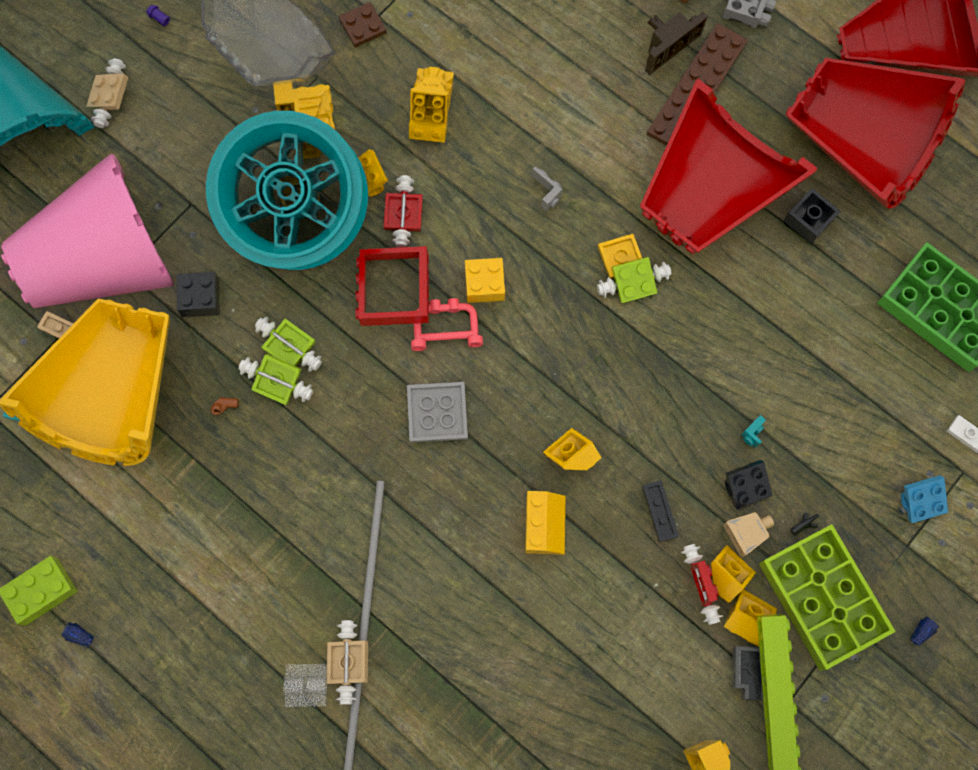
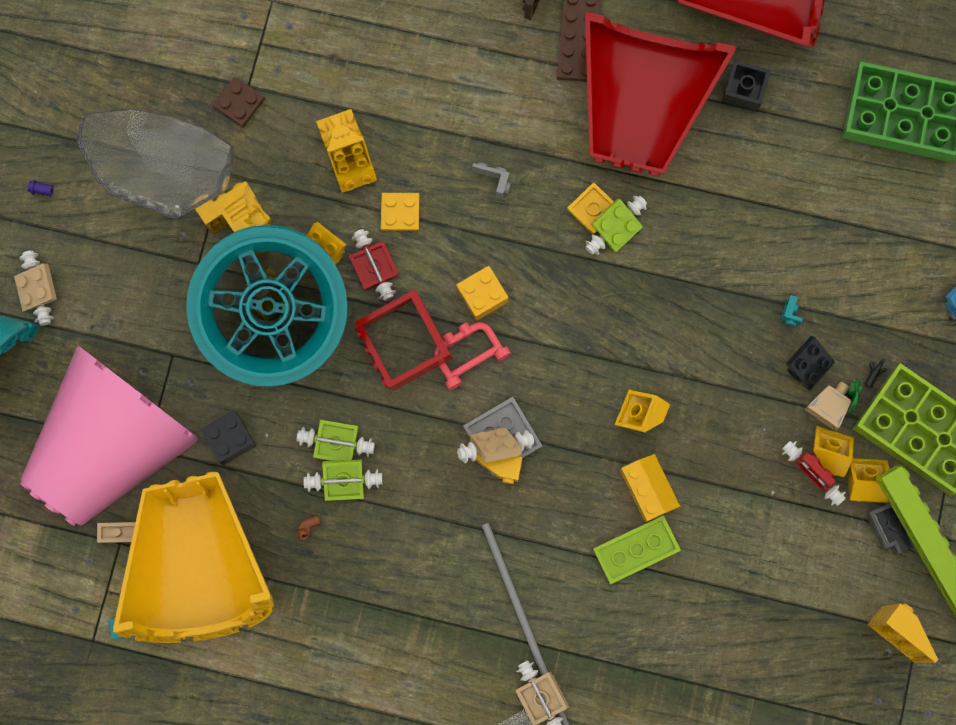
camera: 20 degrees left, 5 degrees up
black plate [642,480,679,543] -> none
none -> yellow plate [381,193,420,231]
none -> tan plate [457,428,534,463]
none -> yellow slope [465,446,522,484]
none -> lime plate [593,515,681,585]
none -> green plate [847,378,863,415]

